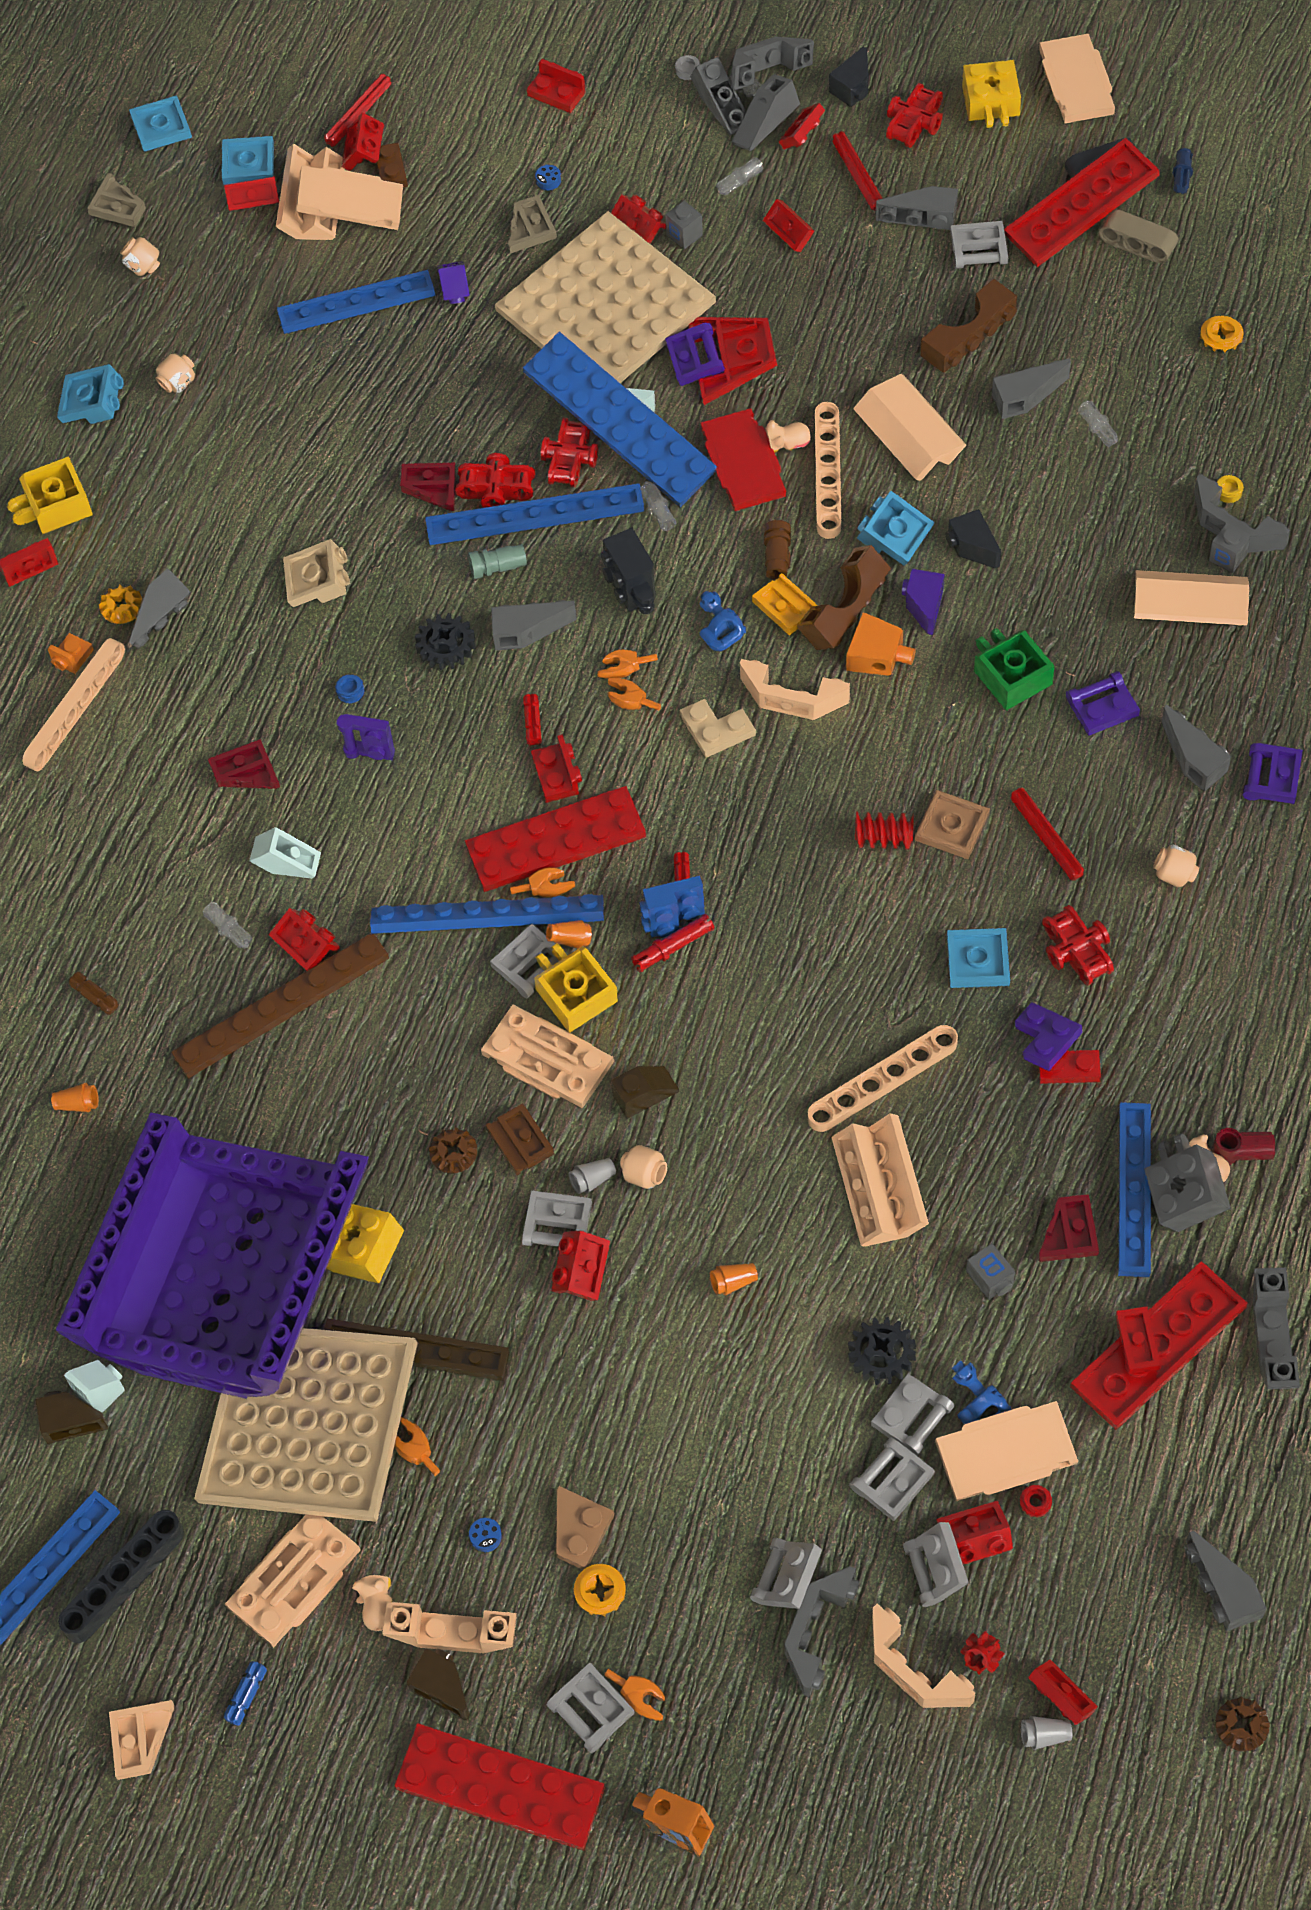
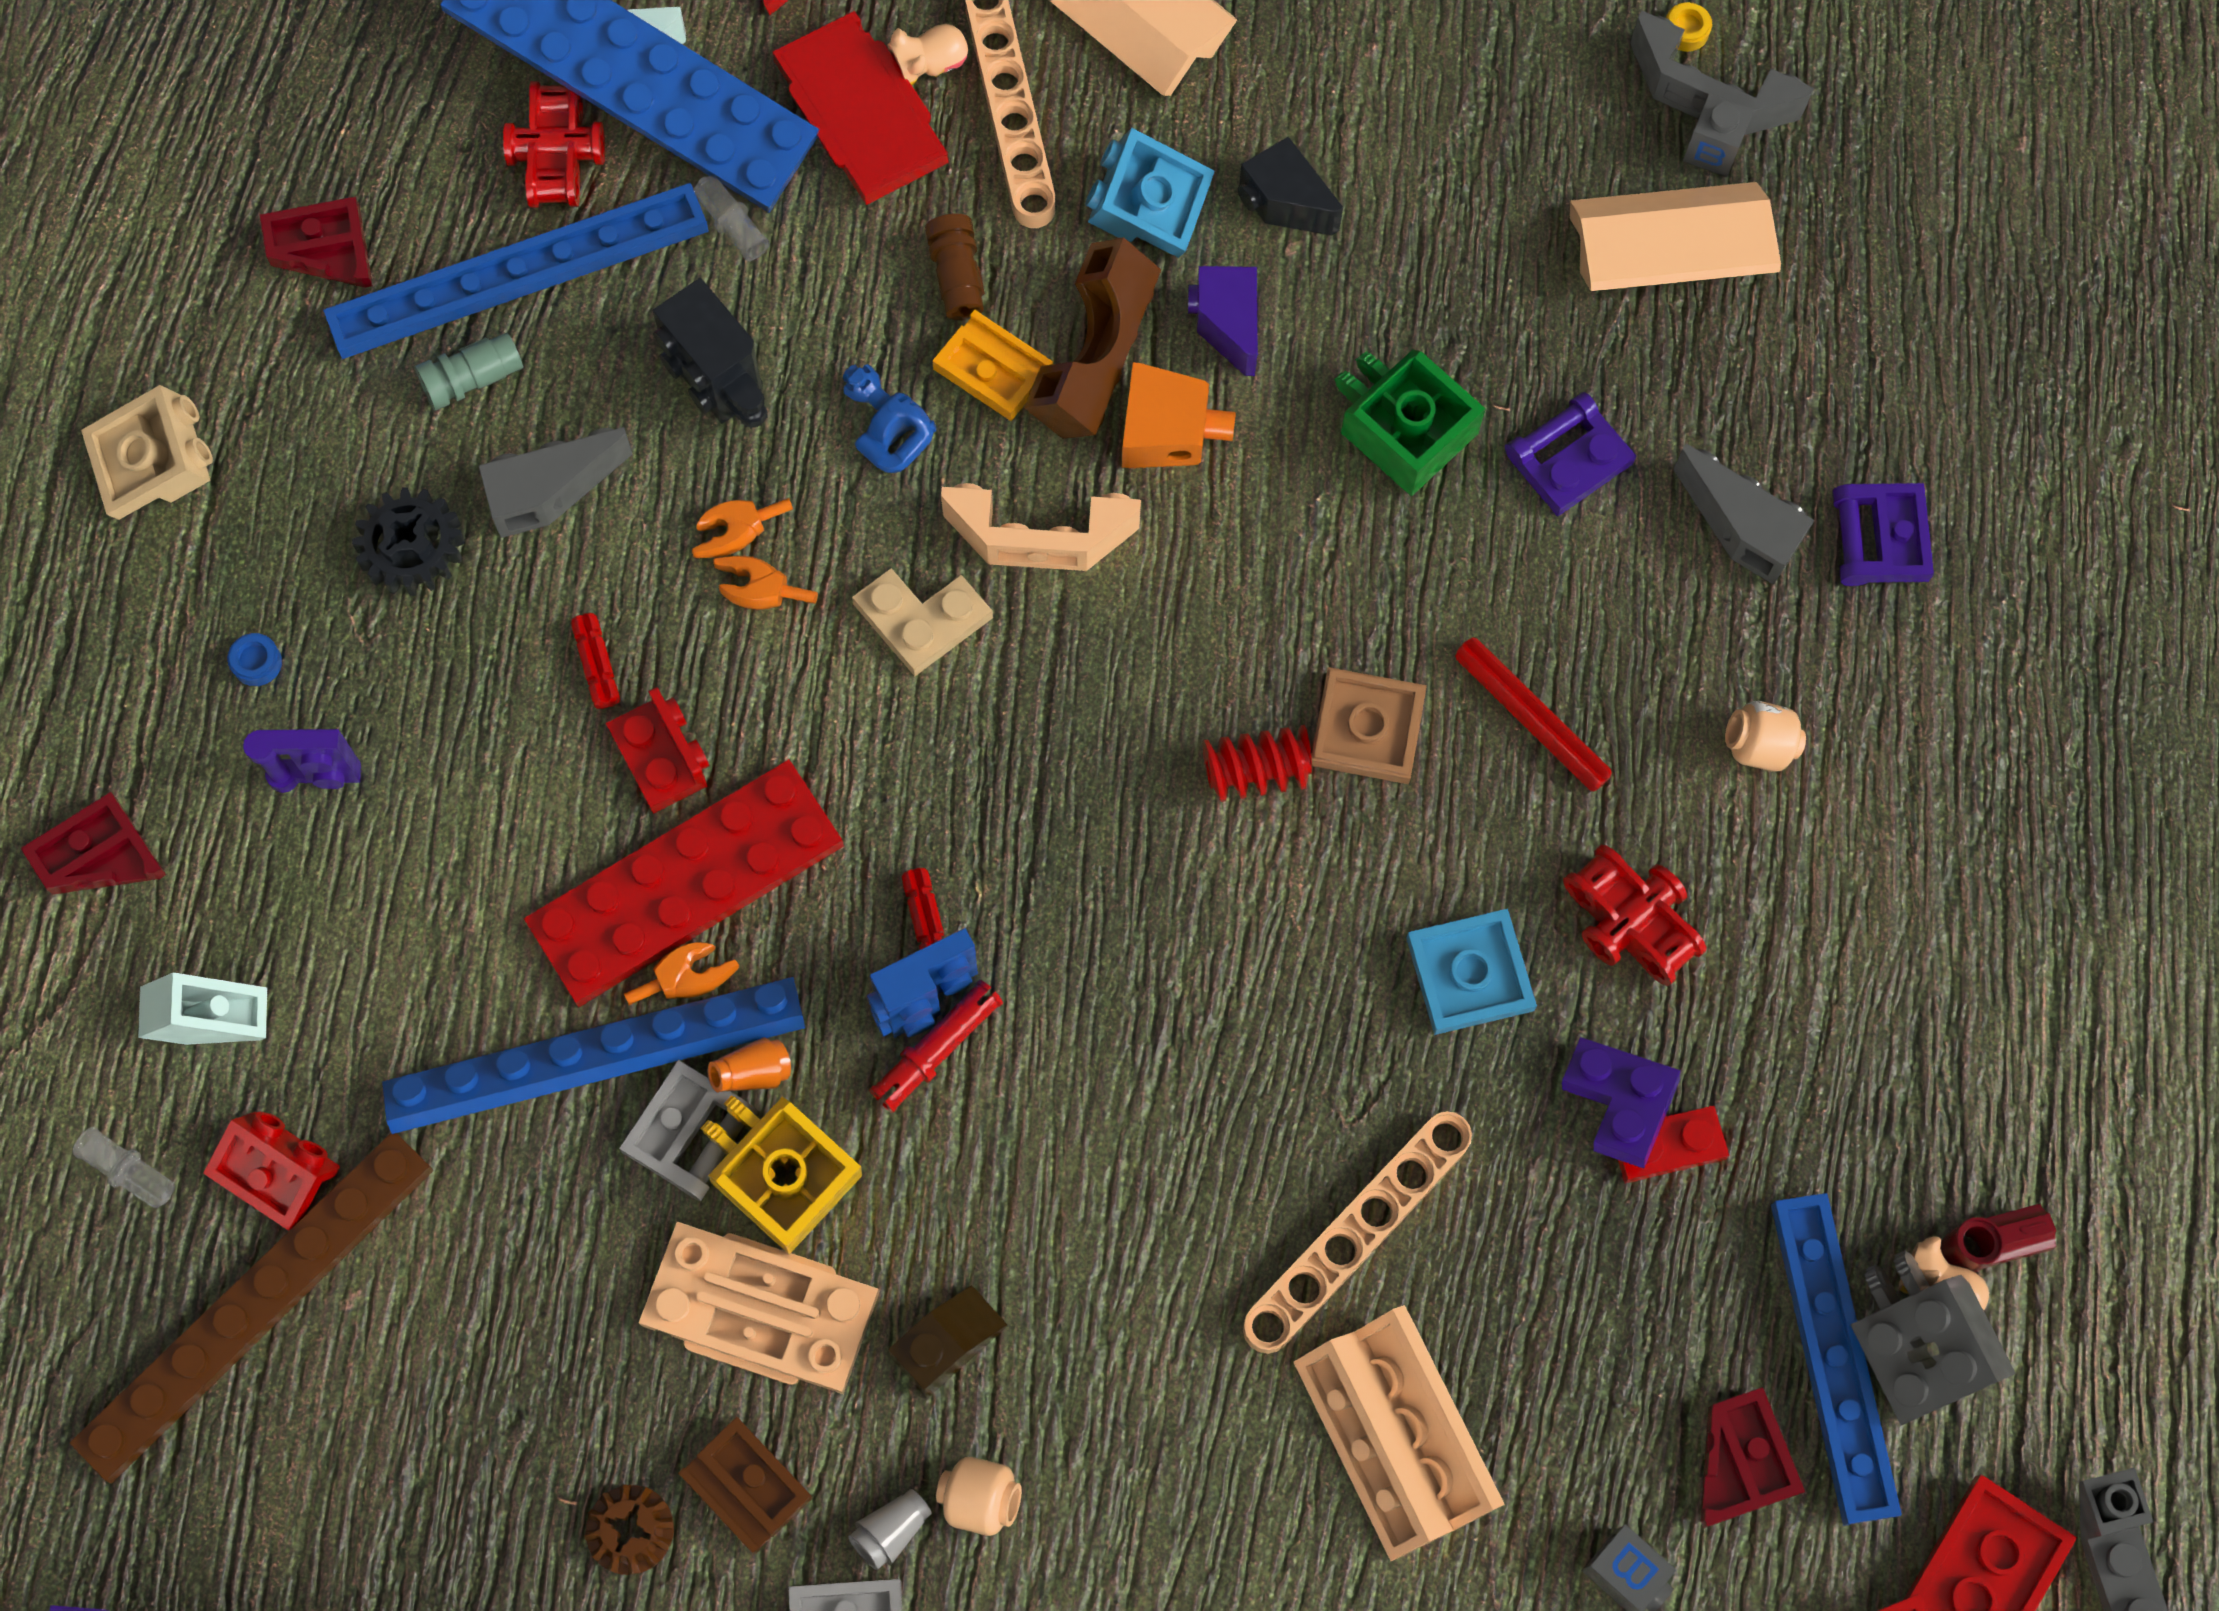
camera: 20 degrees left, 10 degrees up
red axle [455,453,535,508] -> none

